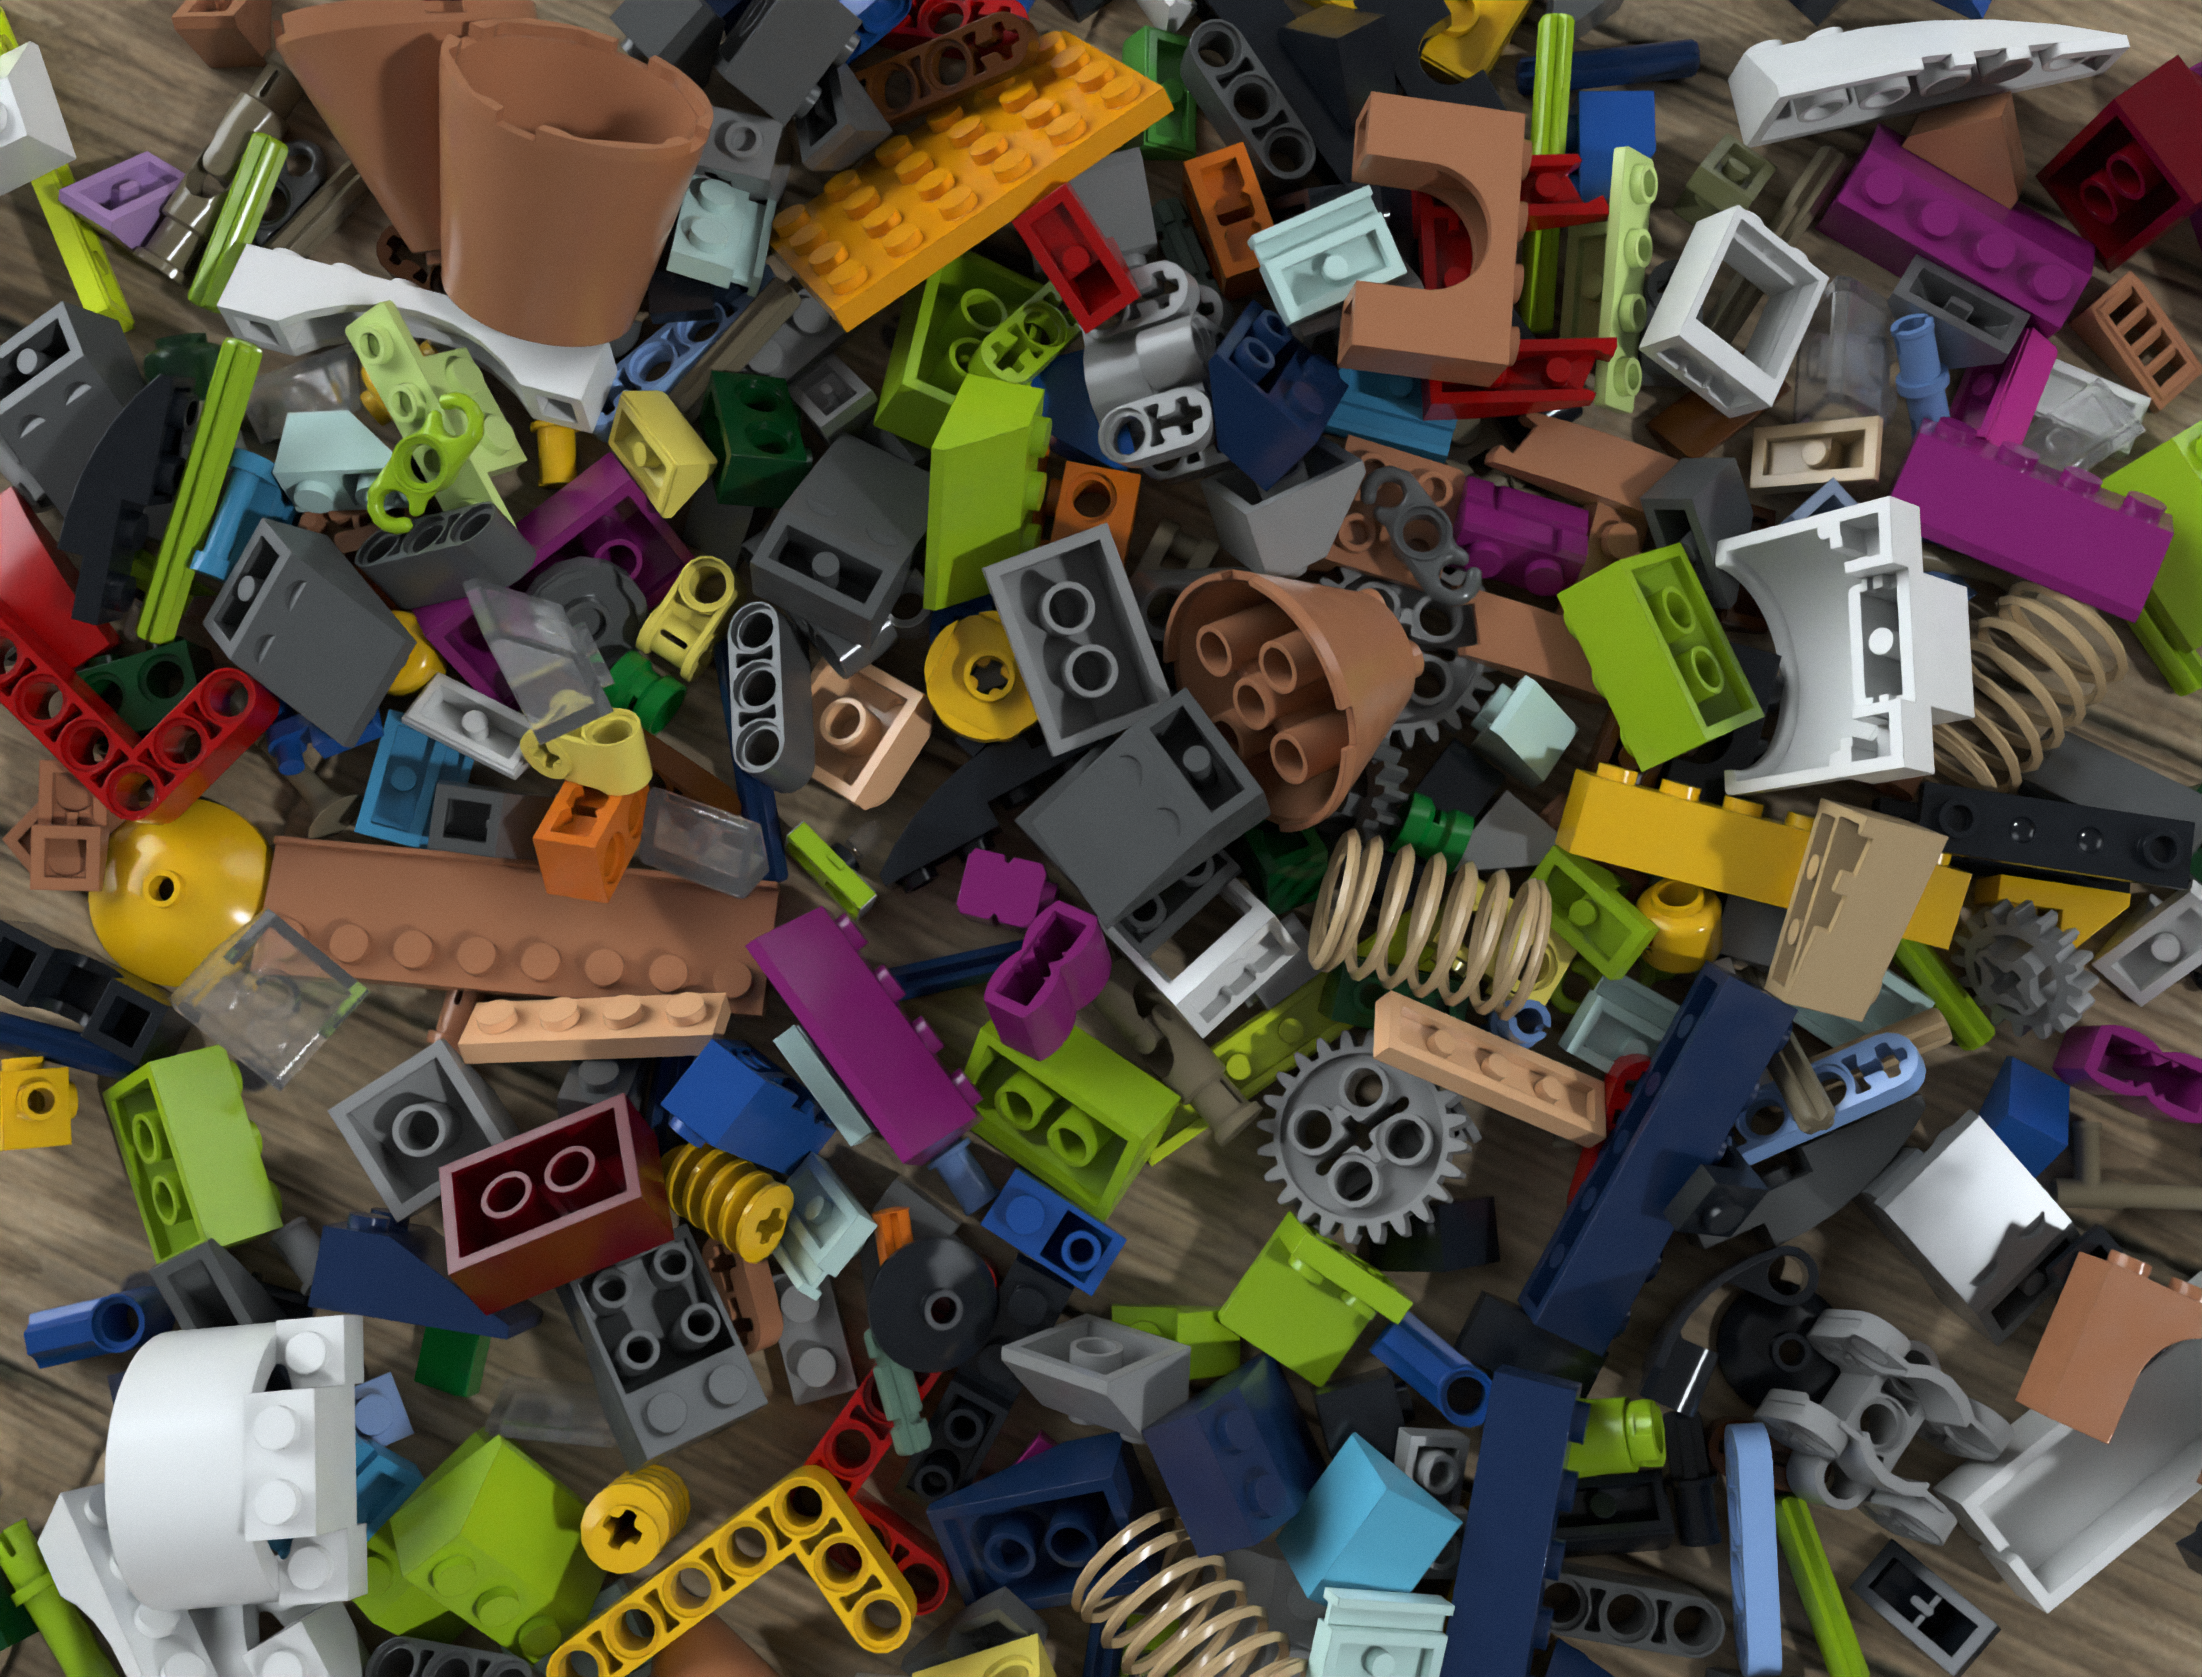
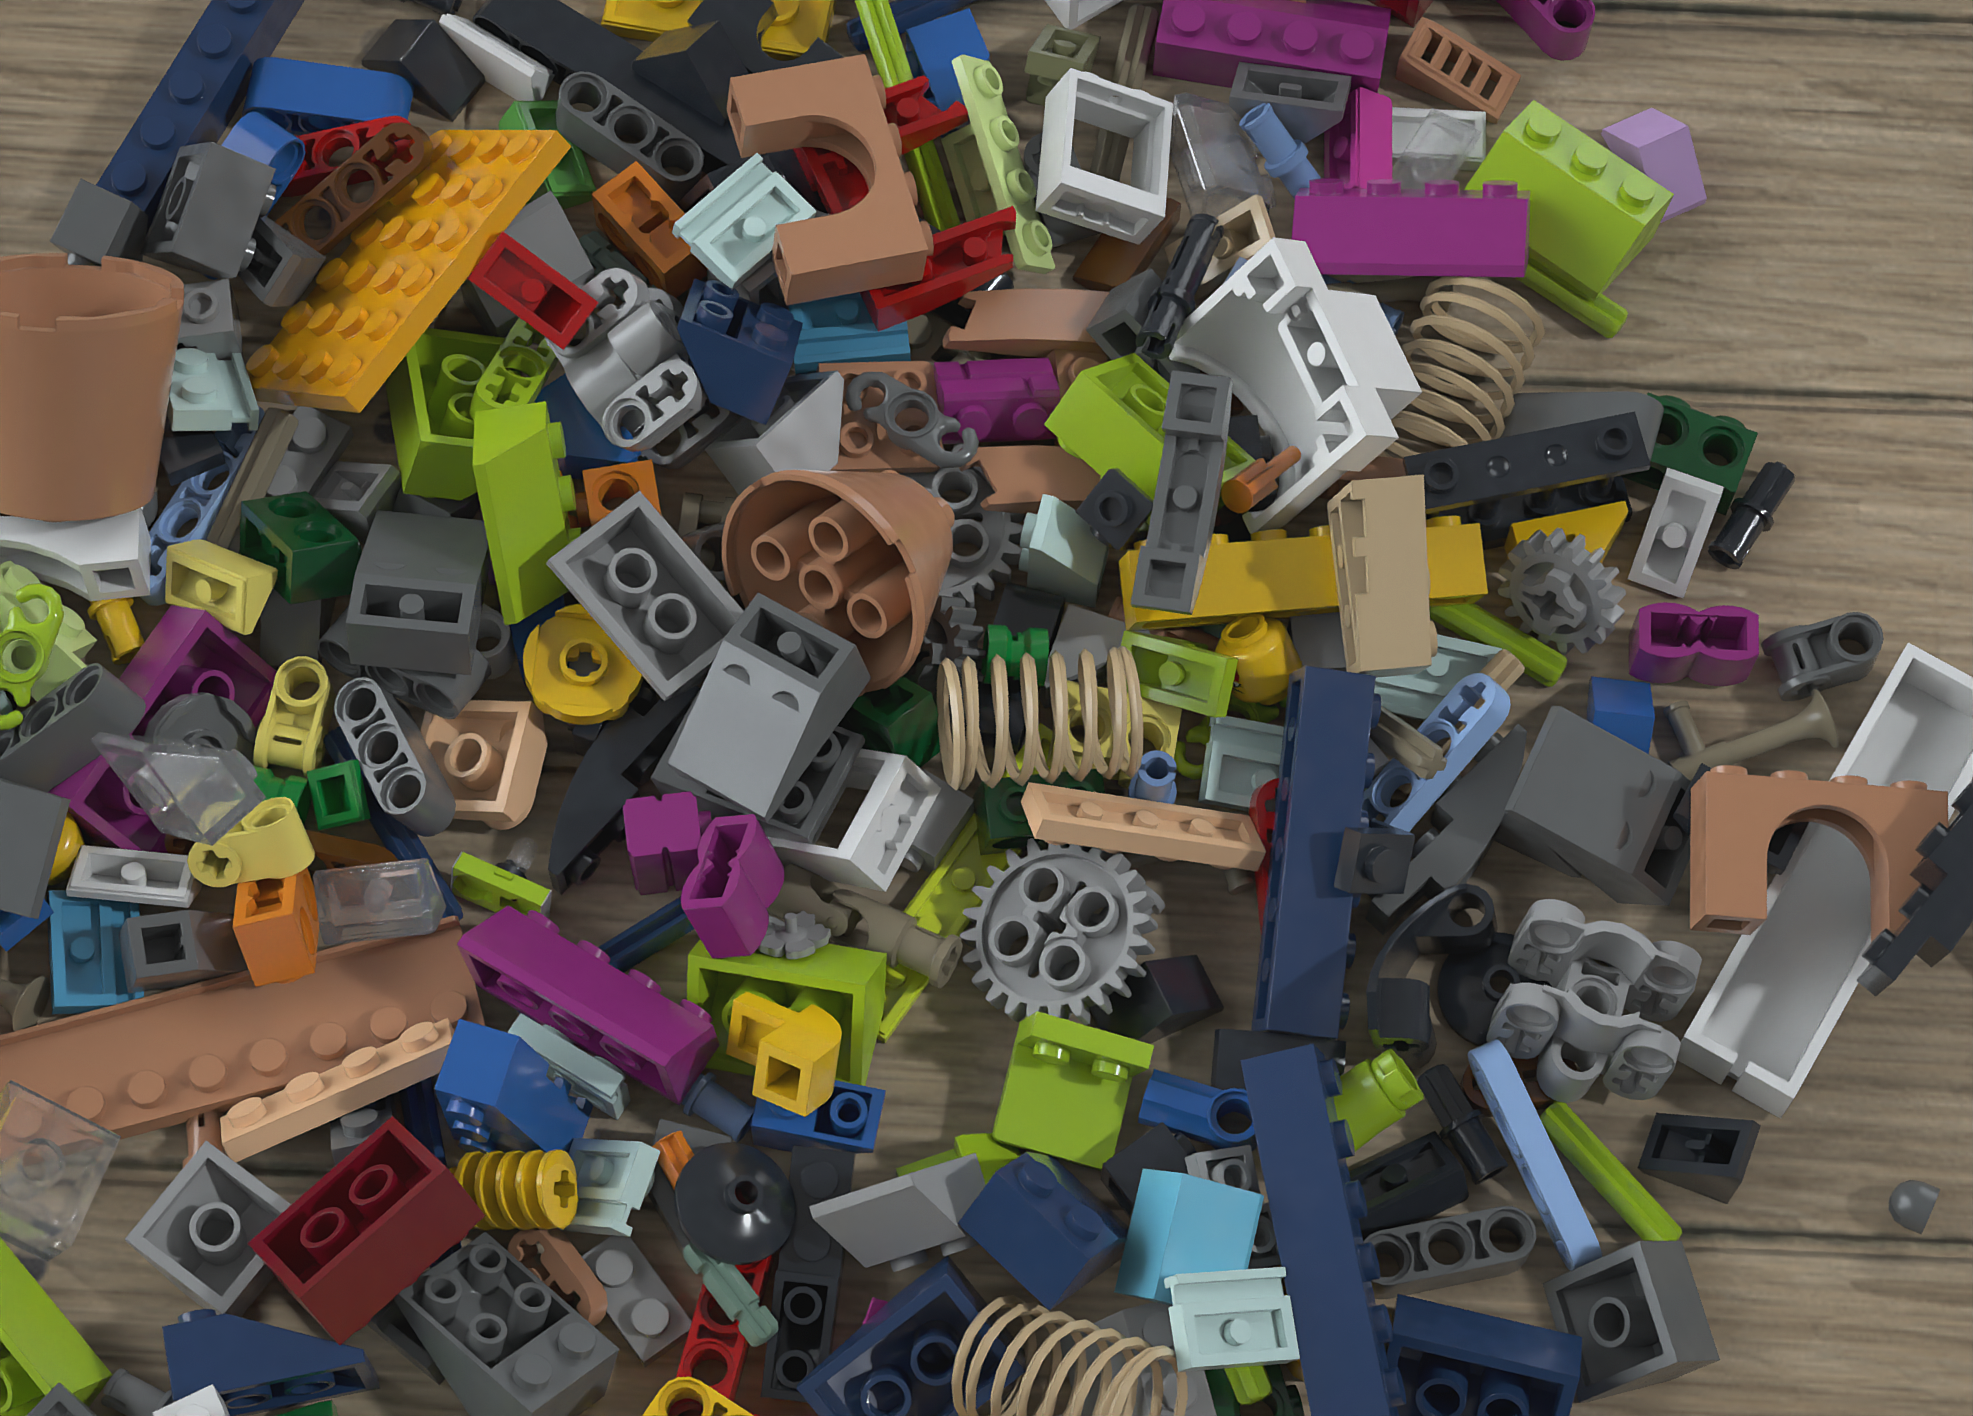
camera: 30 degrees left, 15 degrees down
none -> green slope [306,759,371,831]
none -> yellow brick [726,991,842,1117]
none -> light grey plant [758,911,831,959]
none -> black bracket [1075,468,1154,551]
none -> dark grey slope [1130,370,1233,615]
none -> black pin [1136,213,1224,359]
none -> orange axle [1221,446,1301,513]

